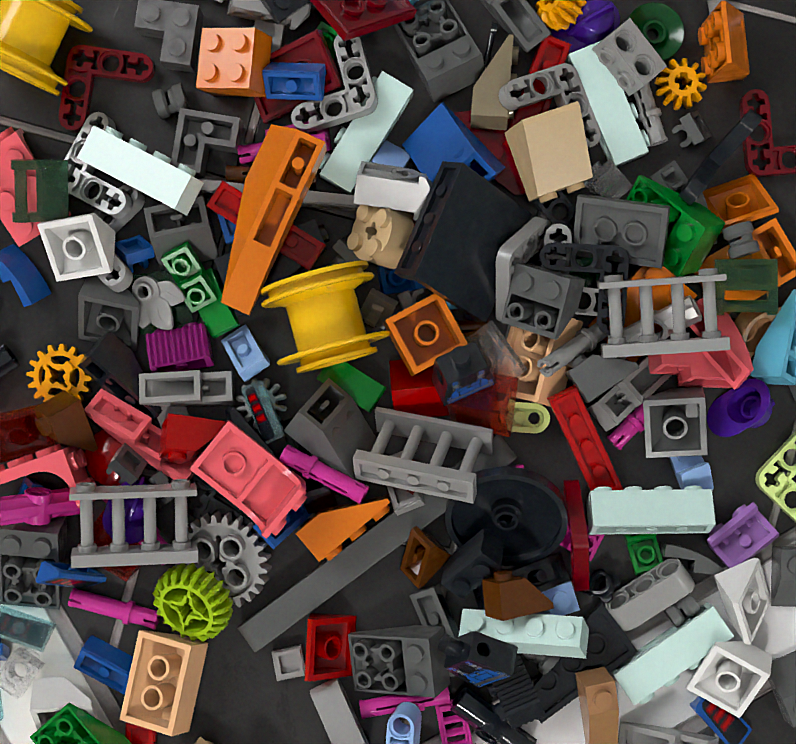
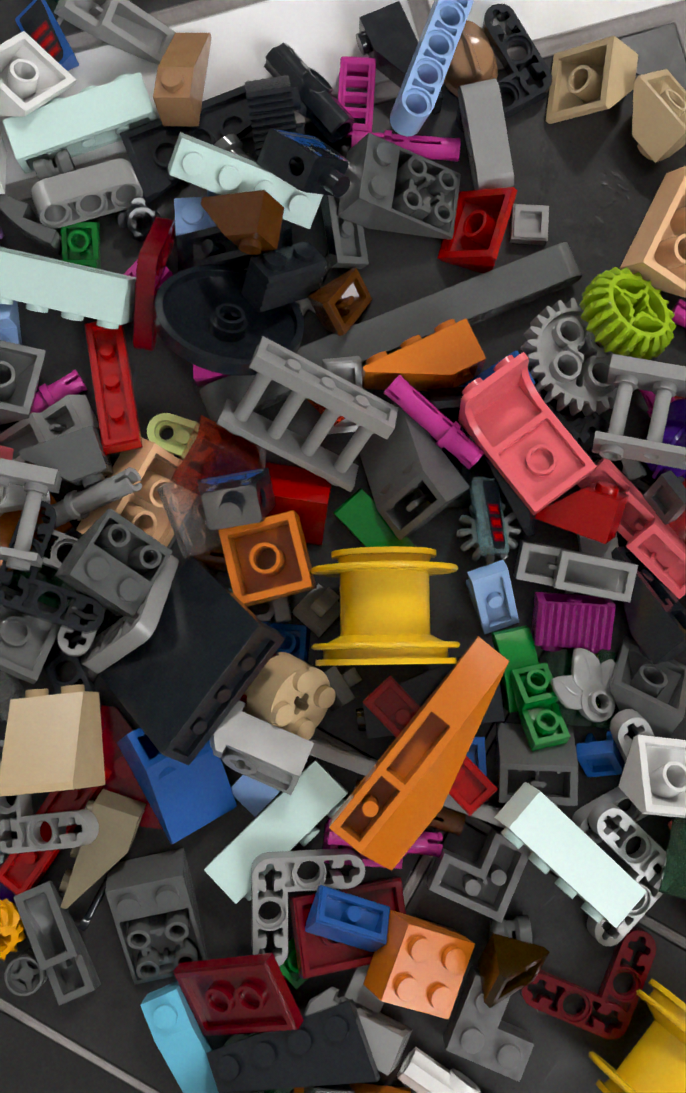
camera: 160 degrees left, 5 degrees down
none -> dark brown slope [478,933,550,1008]

